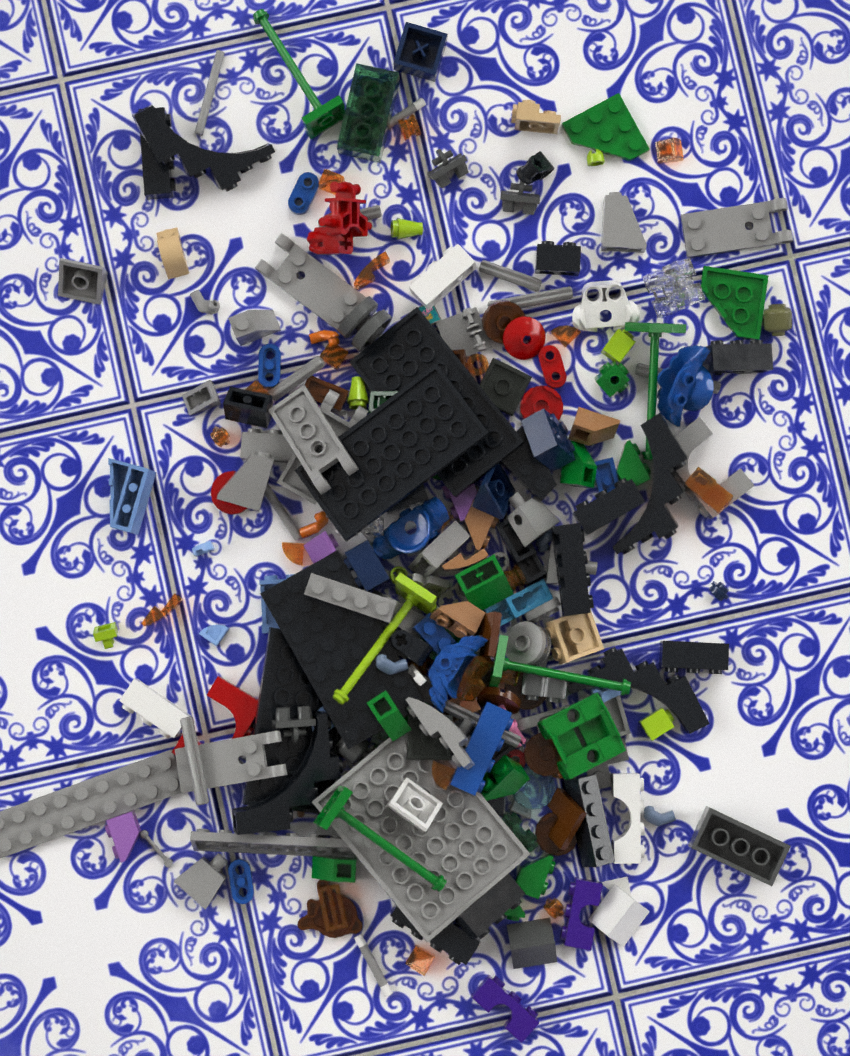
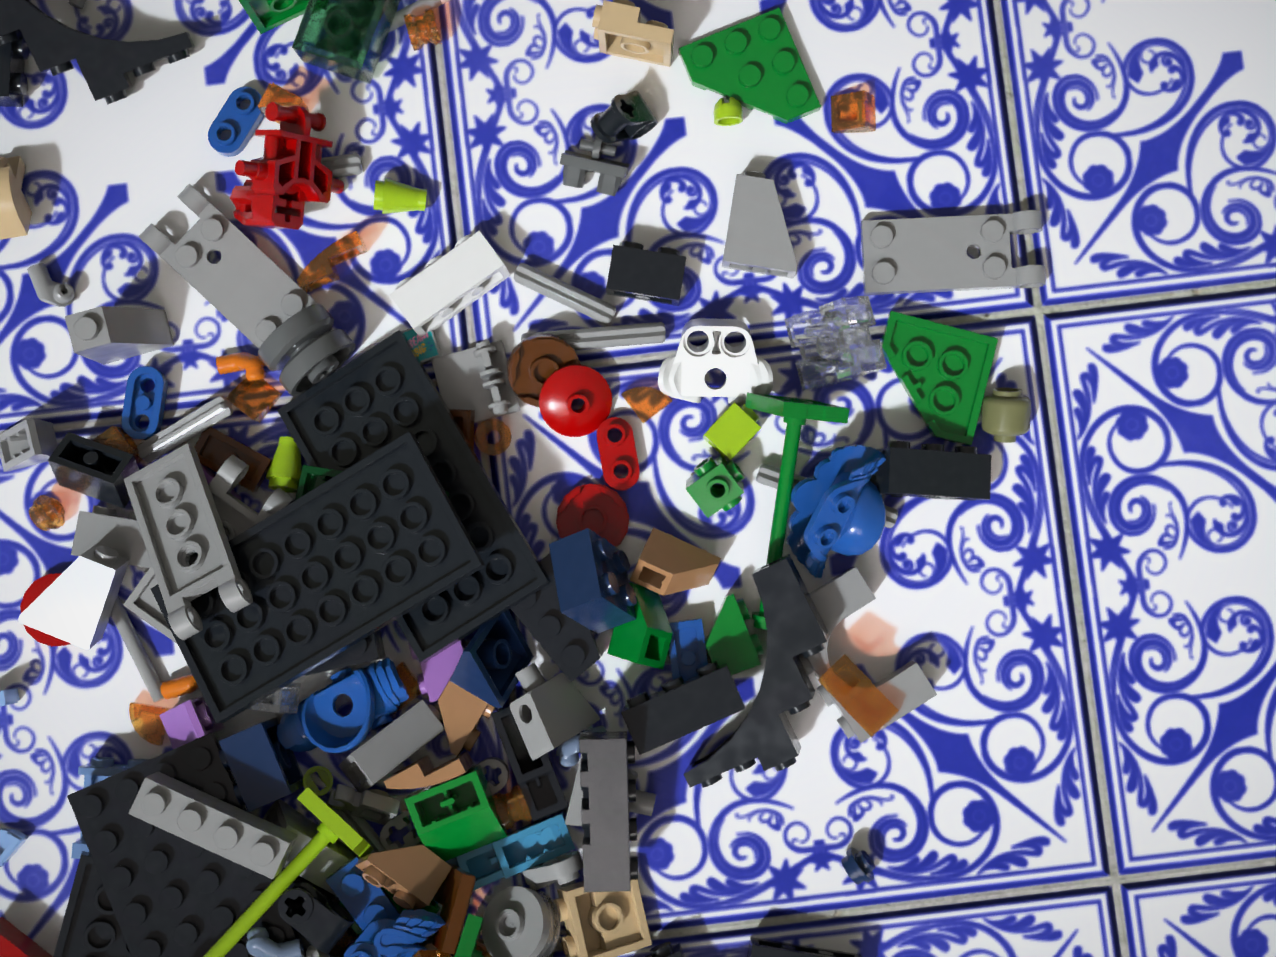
camera: 15 degrees right, 0 degrees up
dark grey hips [427,149,469,188] -> none
pearl dark grey tile [480,358,532,416] -> none

